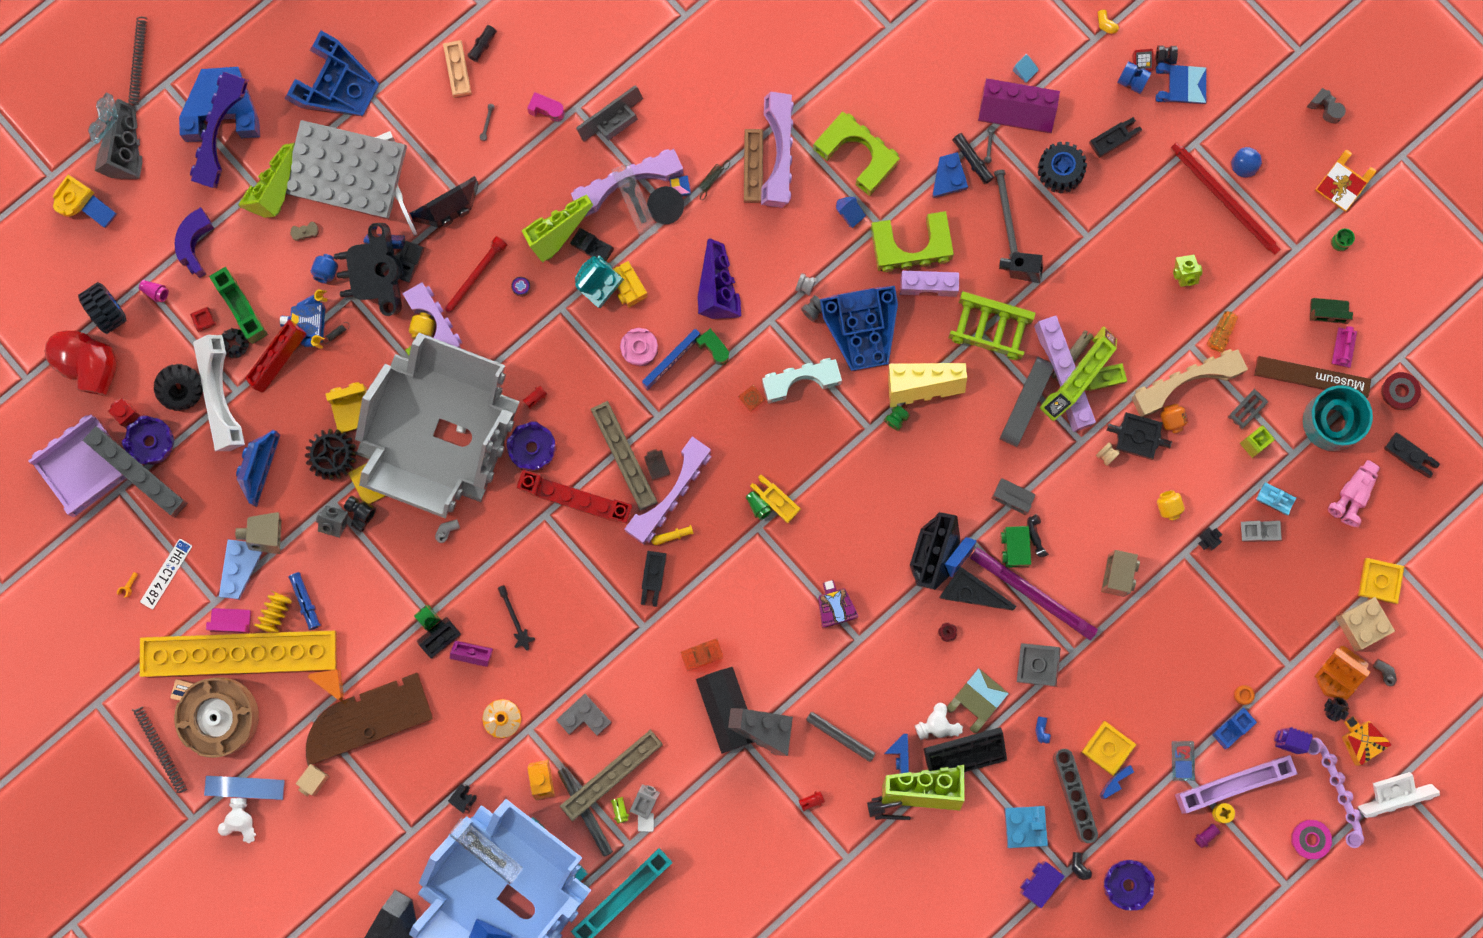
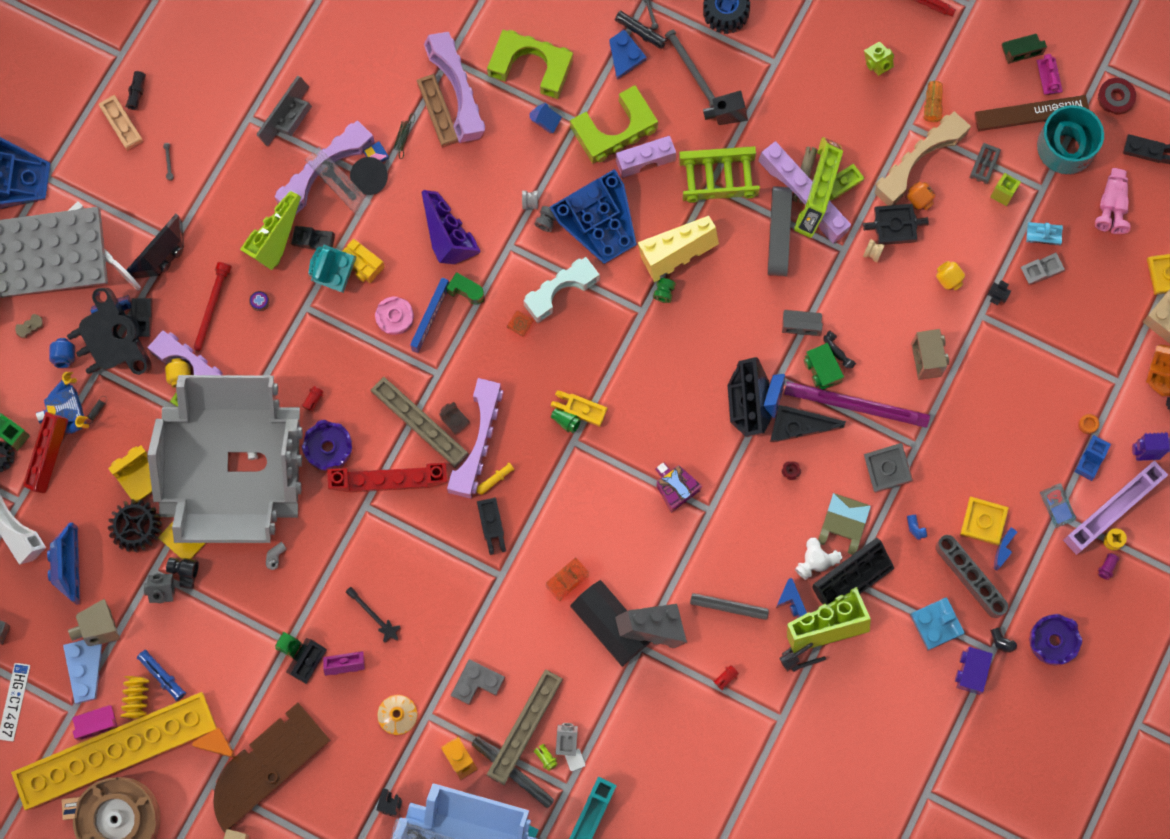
camera: 20 degrees left, 5 degrees down
dark pink leg [527,92,565,122] -> none

